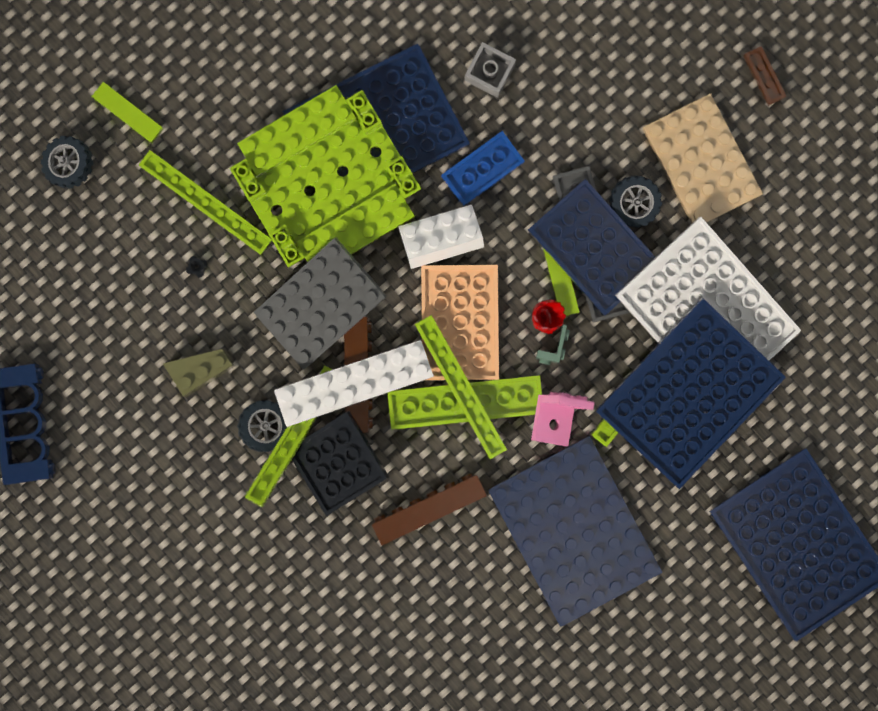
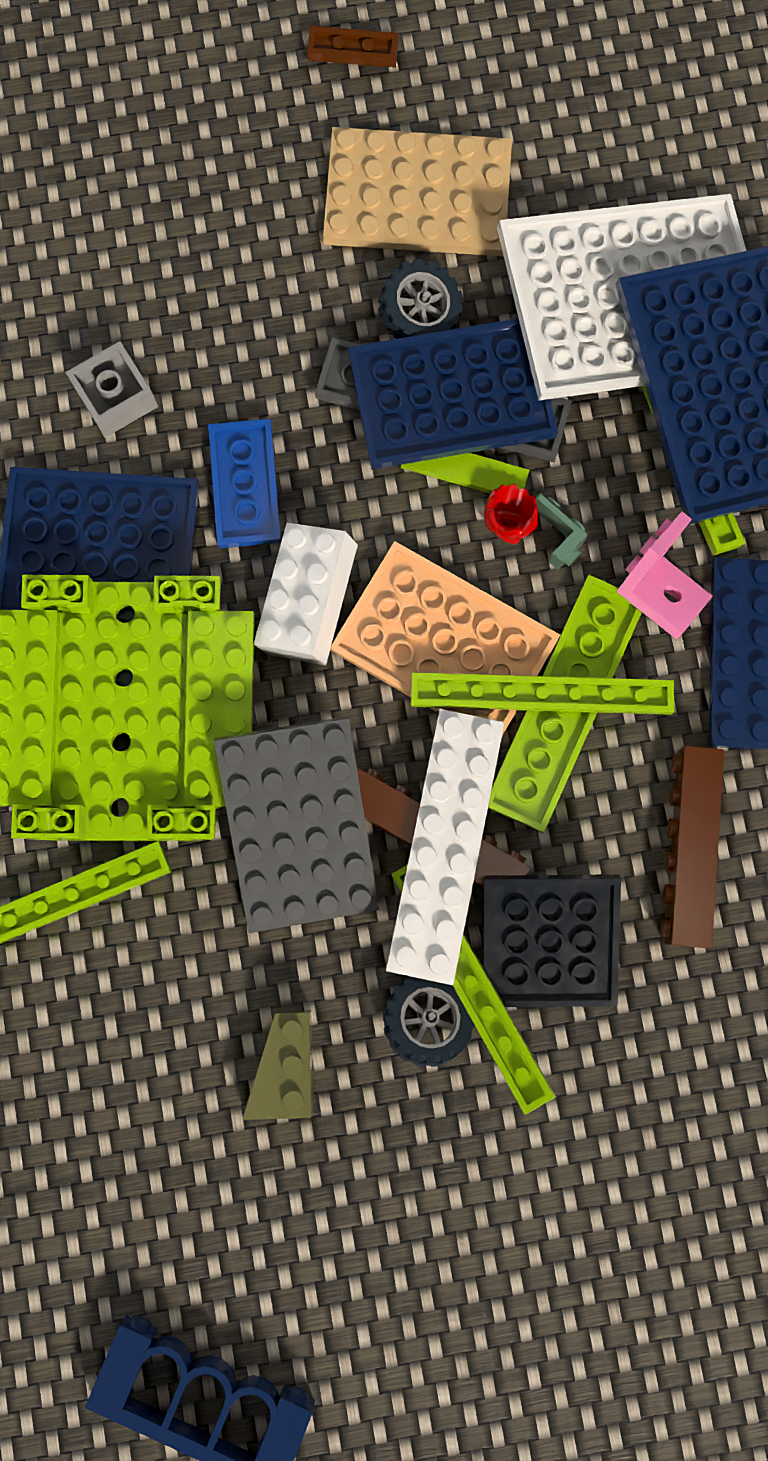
camera: 55 degrees left, 5 degrees down
black plate [186,256,208,278] -> none

